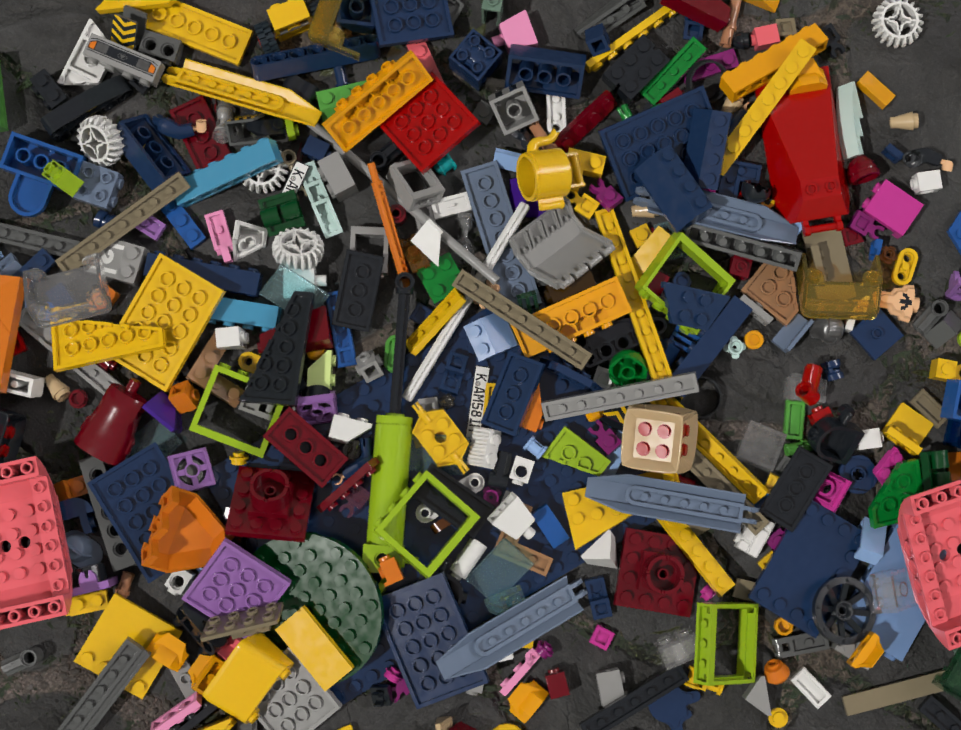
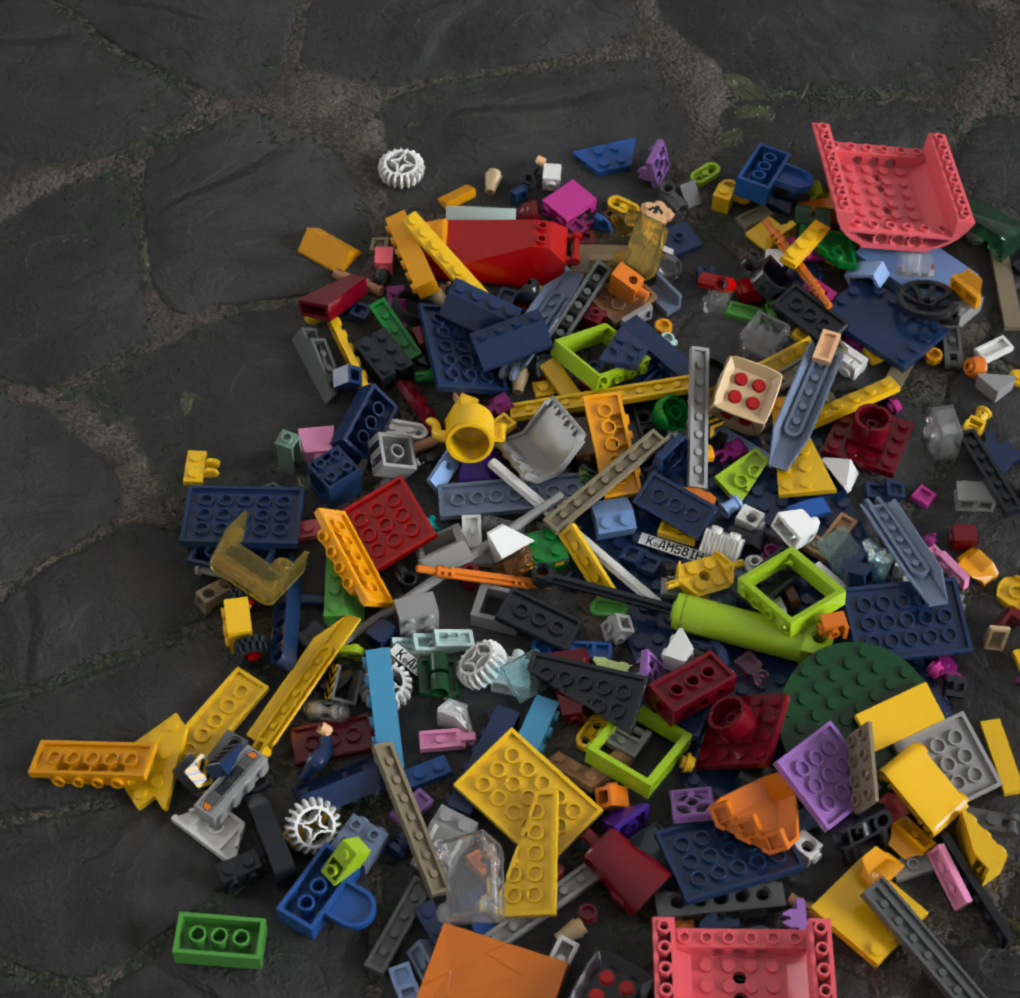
camera: 80 degrees left, 30 degrees down
white slope [215,326,249,350] -> none
dark red plate [316,456,380,513] -> none
lime window [693,602,759,686] -> none
none -> dark blue slope [205,743,243,779]
none -> orange torso [607,262,651,303]
none -> orange axle [762,218,833,310]
none -> yellow plate [779,219,830,270]
none -> light nougat tile [812,329,841,366]
none -> dark blue brick [842,550,874,587]

